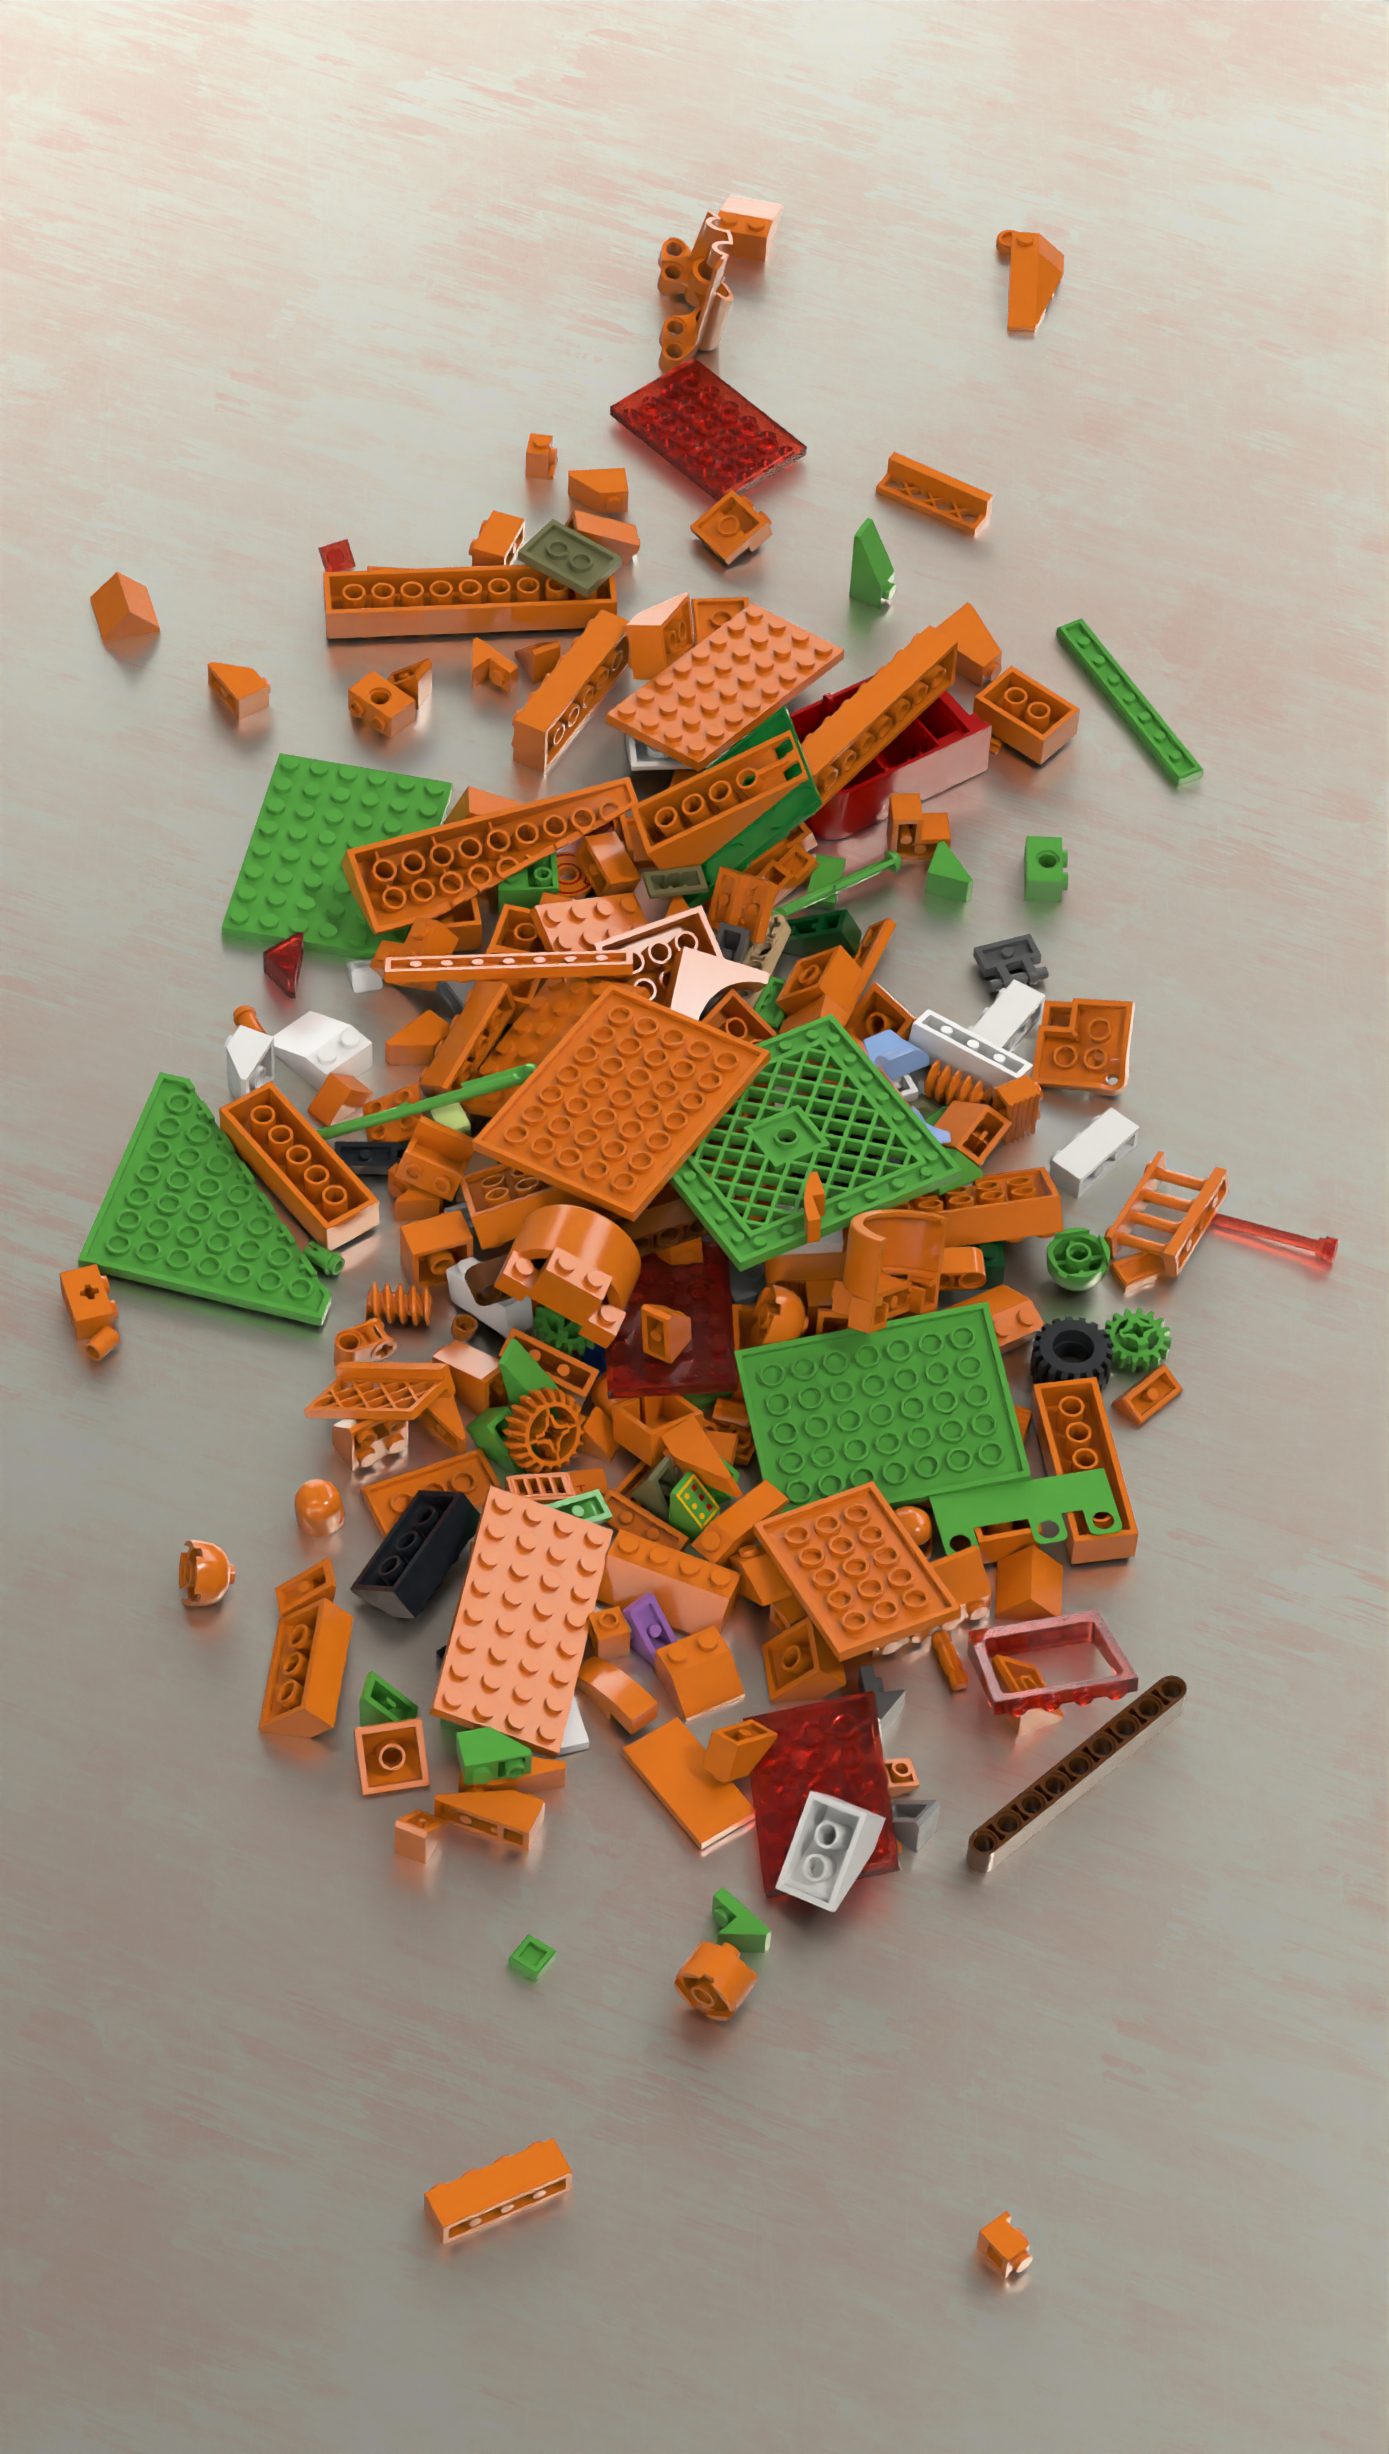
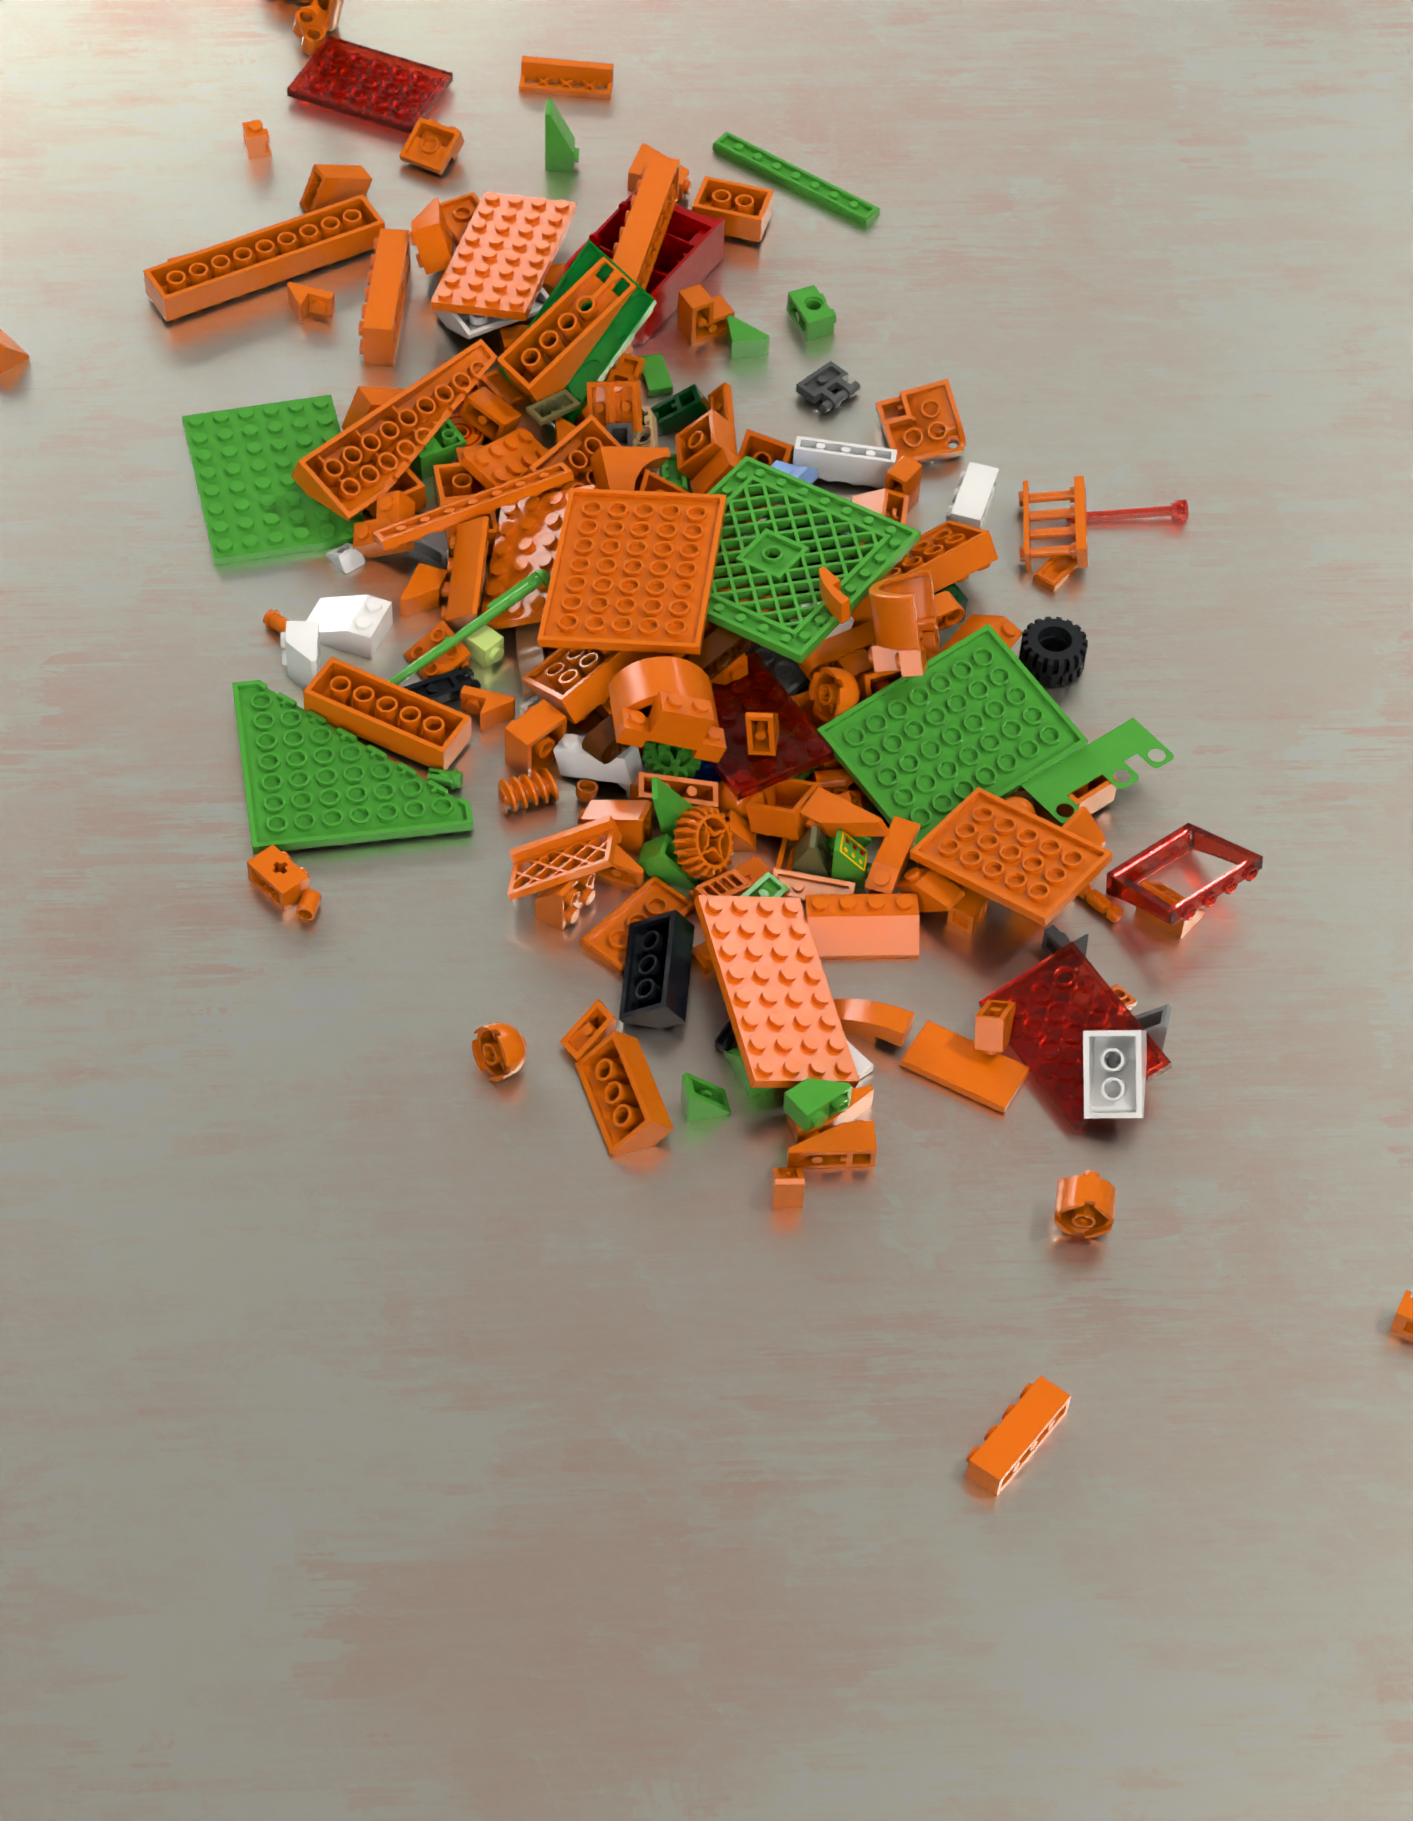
camera: 25 degrees left, 0 degrees up
orange slope [207,662,271,720] -> none
clear red slope [263,932,304,999] -> none
orange helmet [294,1479,345,1537] -> none
orange slope [308,1073,375,1127] -> none
clear red plate [318,539,356,572] -> none
orange piece [334,1318,397,1366] -> none
orange brick [348,670,415,739] -> none
orange slope [353,1717,430,1795] -> none
orange slope [387,658,432,710] -> none
orange panel [394,1115,474,1202] -> none
orange brick [469,510,525,566] -> none
bright green tile [508,1934,557,1982] -> none
orange slope [514,641,561,684] -> none
olive plate [518,519,622,598] -> none
orange slope [568,468,629,514] -> none
orange brick [587,1606,630,1661] -> none
medium lavender slope [622,1593,677,1667] -> none
orange slope [654,1625,745,1722] -> none
bright green slope [712,1887,771,1953] -> none
bright green bar [715,851,902,938] -> none
orange slope [762,1616,847,1703] -> none
orange piece [924,1060,993,1107] -> none
reddish brown beam [966,1675,1187,1873] -> none
white brick [967,979,1045,1053] -> none
orange slope [995,1545,1063,1624] -> none
orange brick [1030,1377,1139,1564] -> none
bright green cylinder [1046,1228,1110,1291] -> none
bright green gear [1104,1308,1172,1372] -> none
orange slope [1112,1364,1183,1426] -> none

